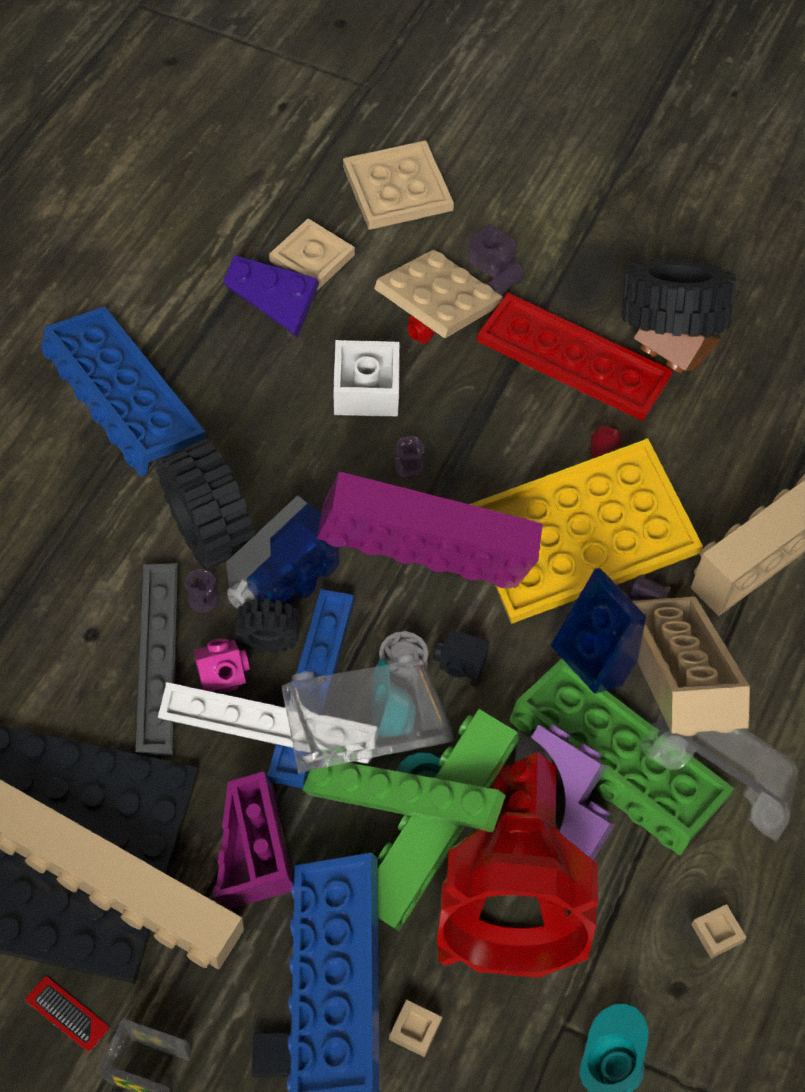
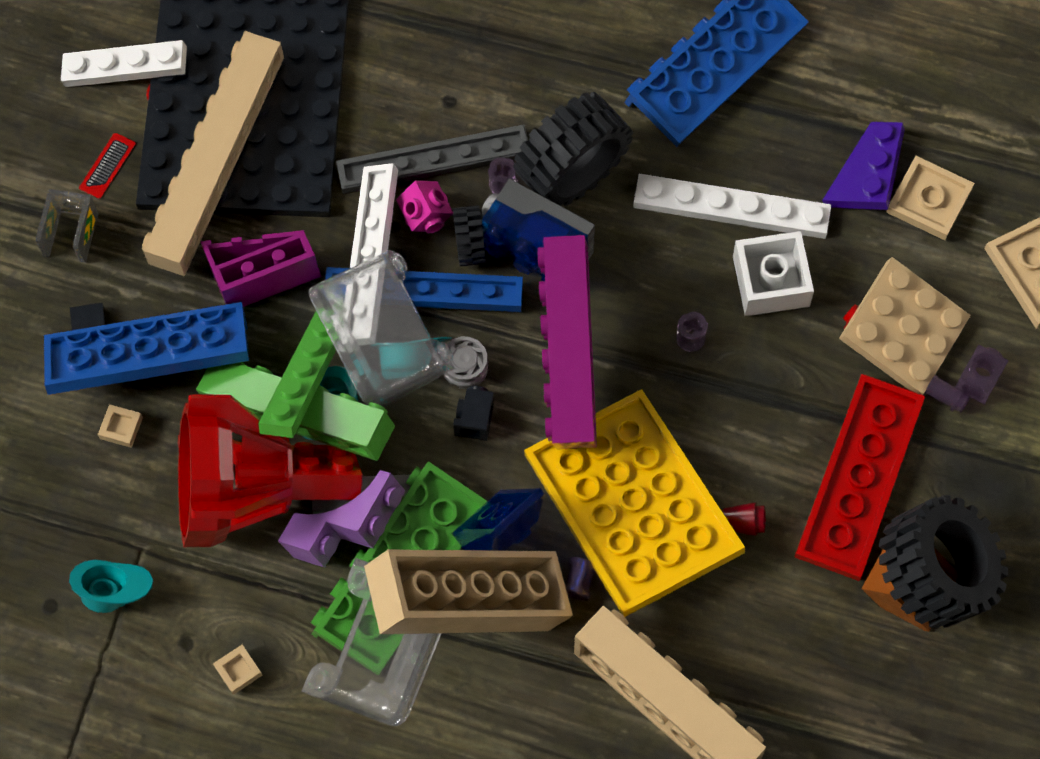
camera: 85 degrees right, 10 degrees up
none -> white plate [633,174,831,239]

